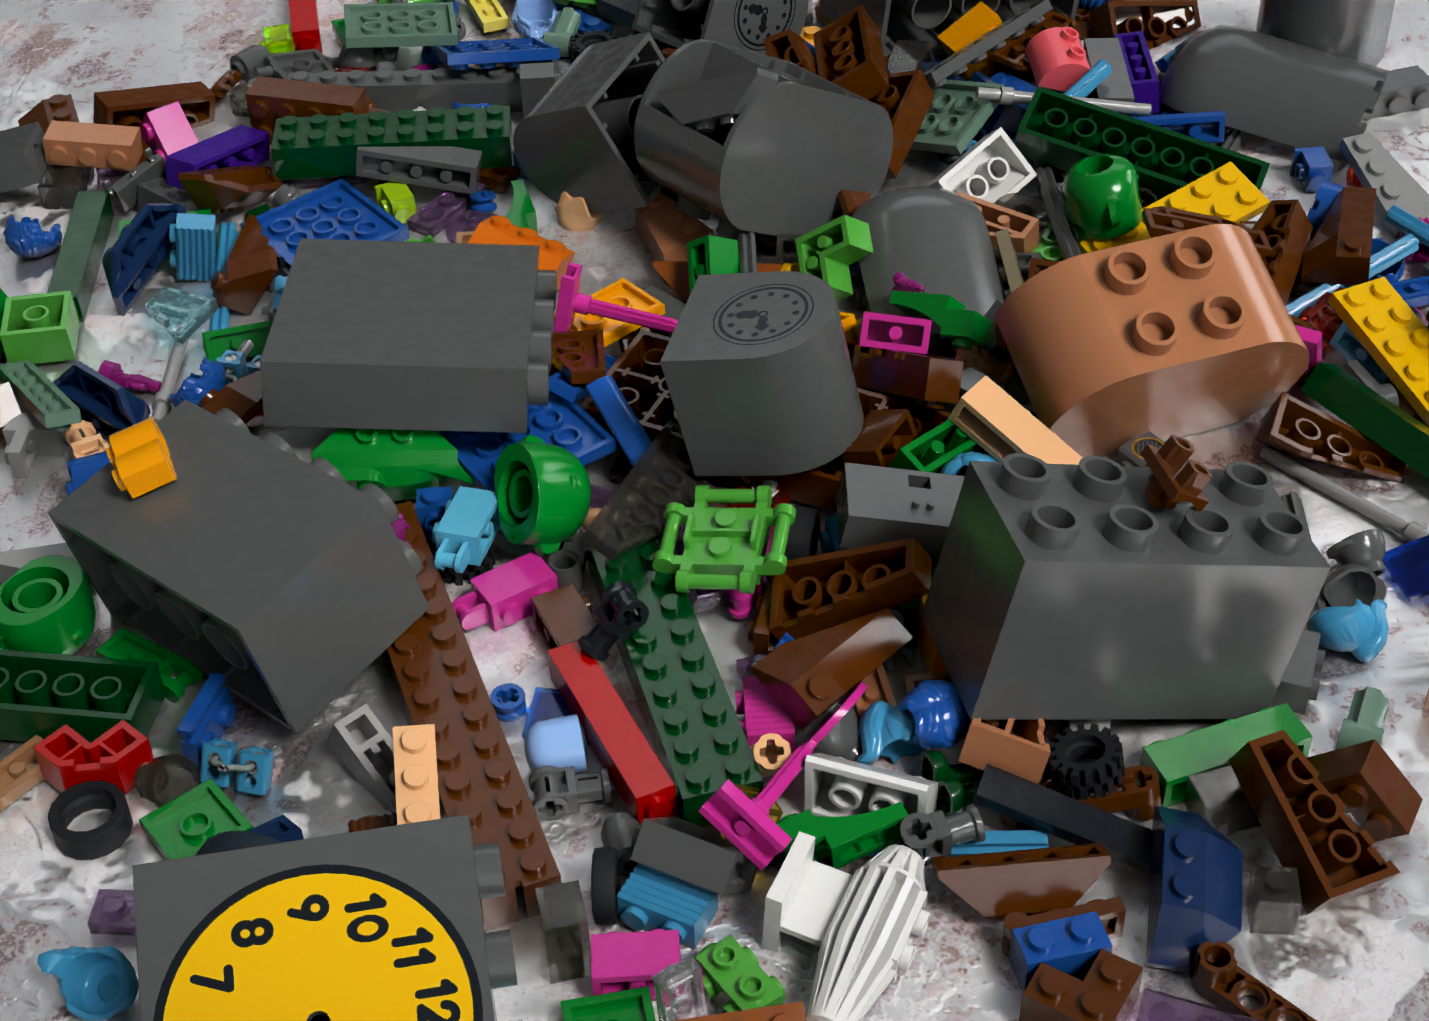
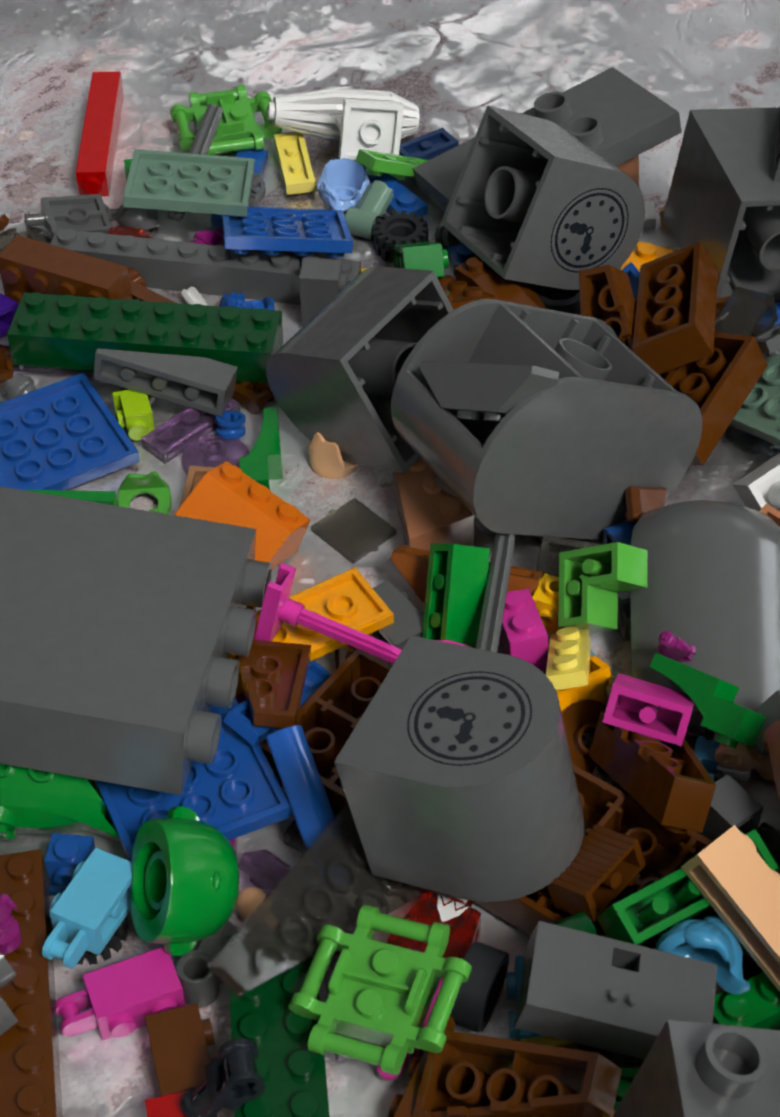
camera: 10 degrees right, 5 degrees up
dark grey brick [230,44,270,81] -> none
clear neon green brick [260,23,295,54] -> none
none -> clear smoke piece [311,497,396,564]

